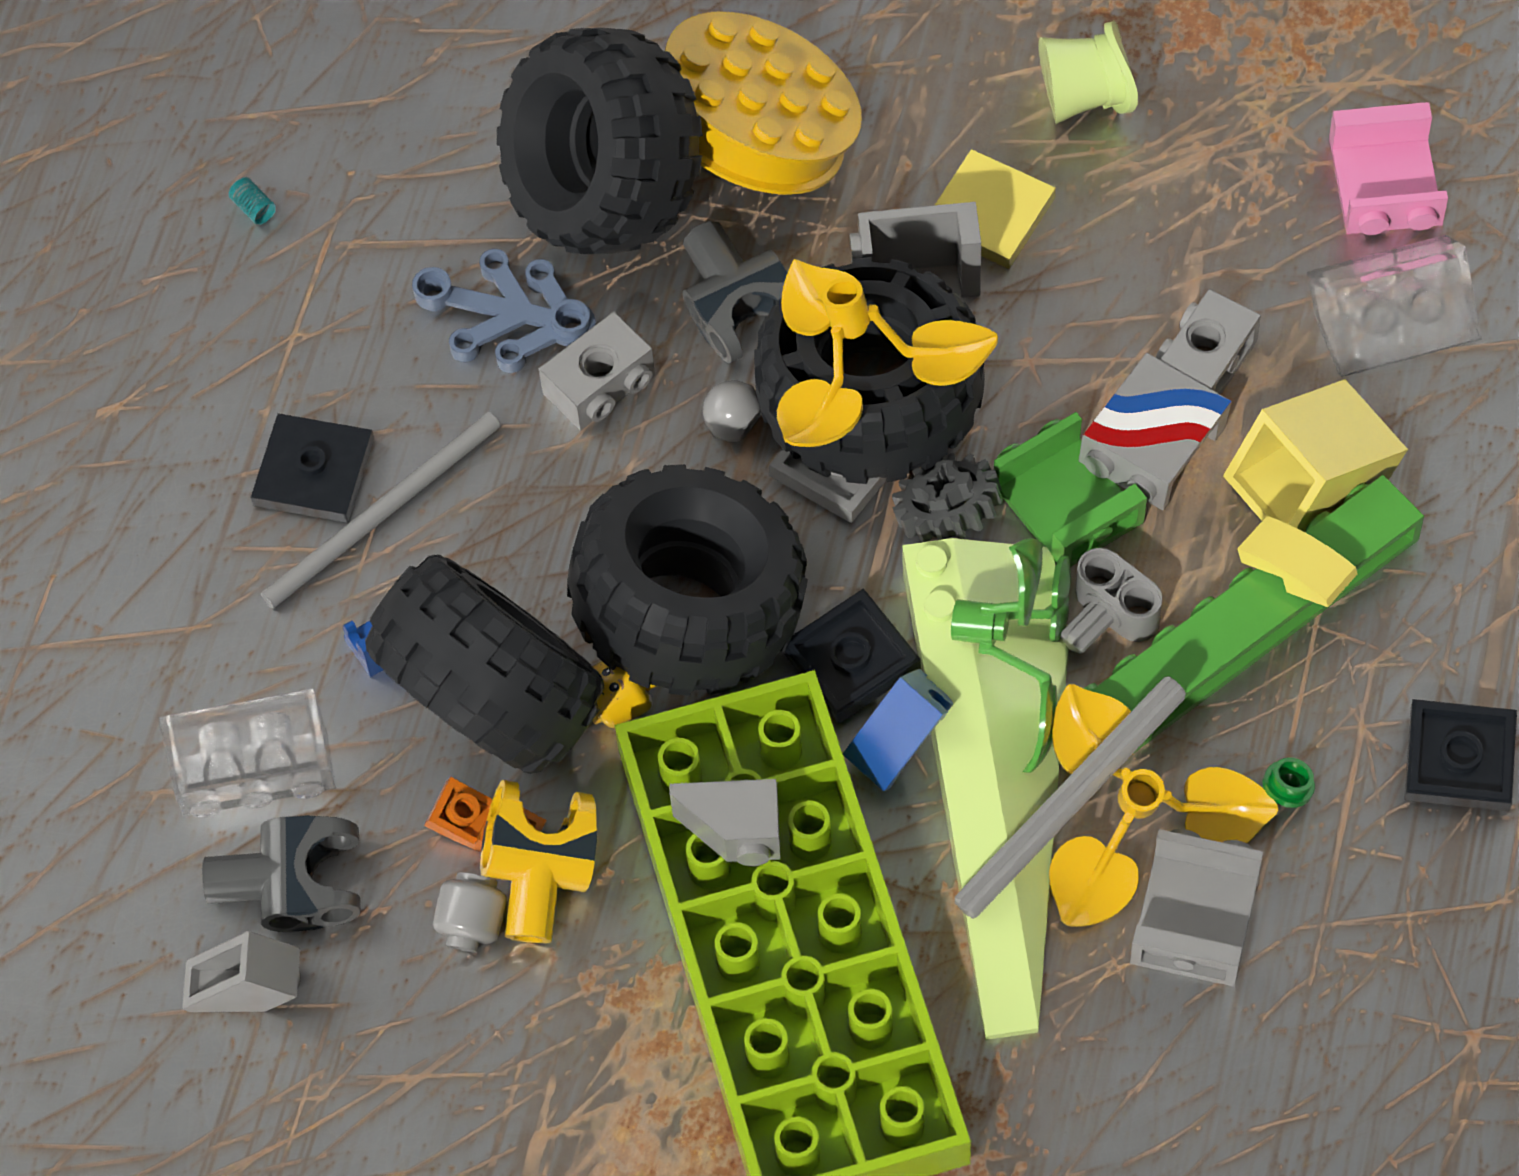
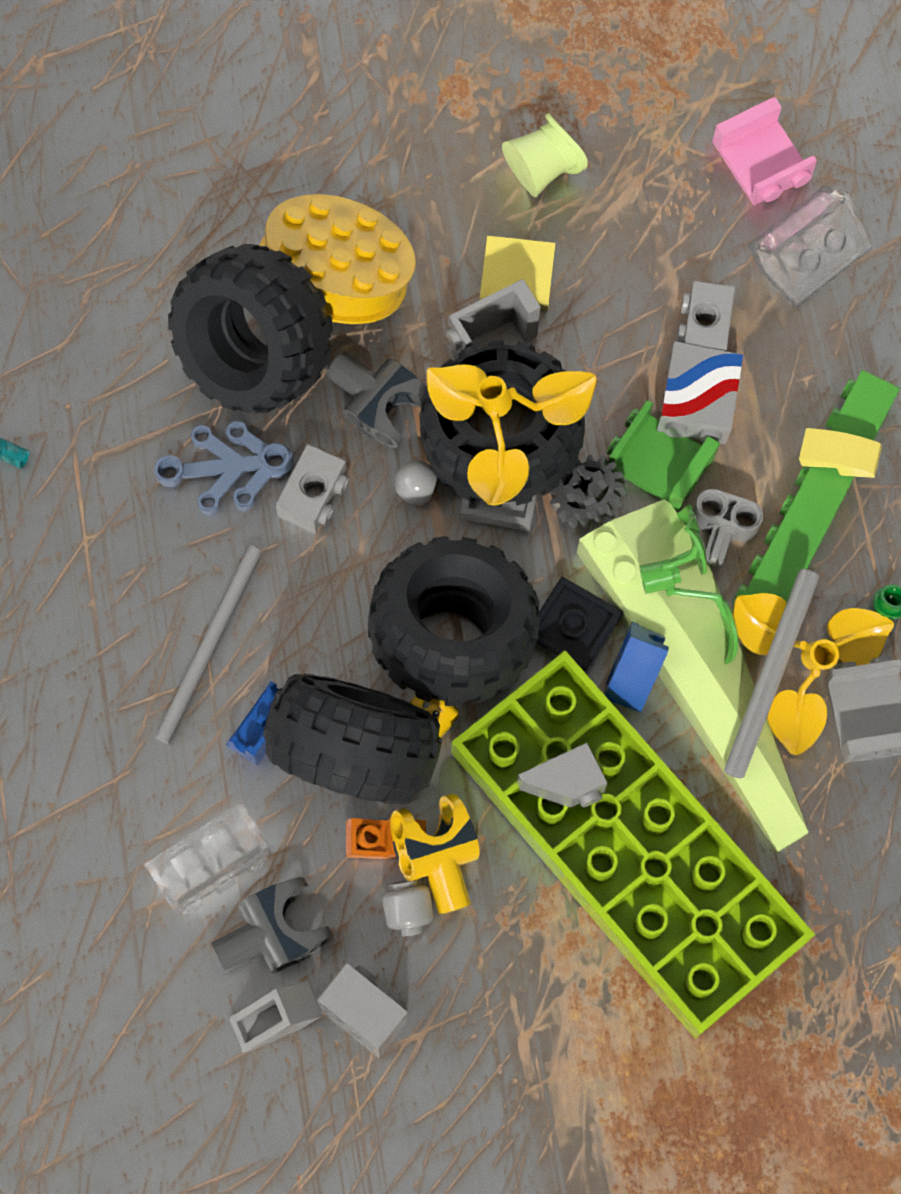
camera: 30 degrees left, 10 degrees up
black plate [251,413,374,523] -> none
light yellow slope [1223,379,1408,532] -> none
none -> light grey brick [317,963,408,1059]

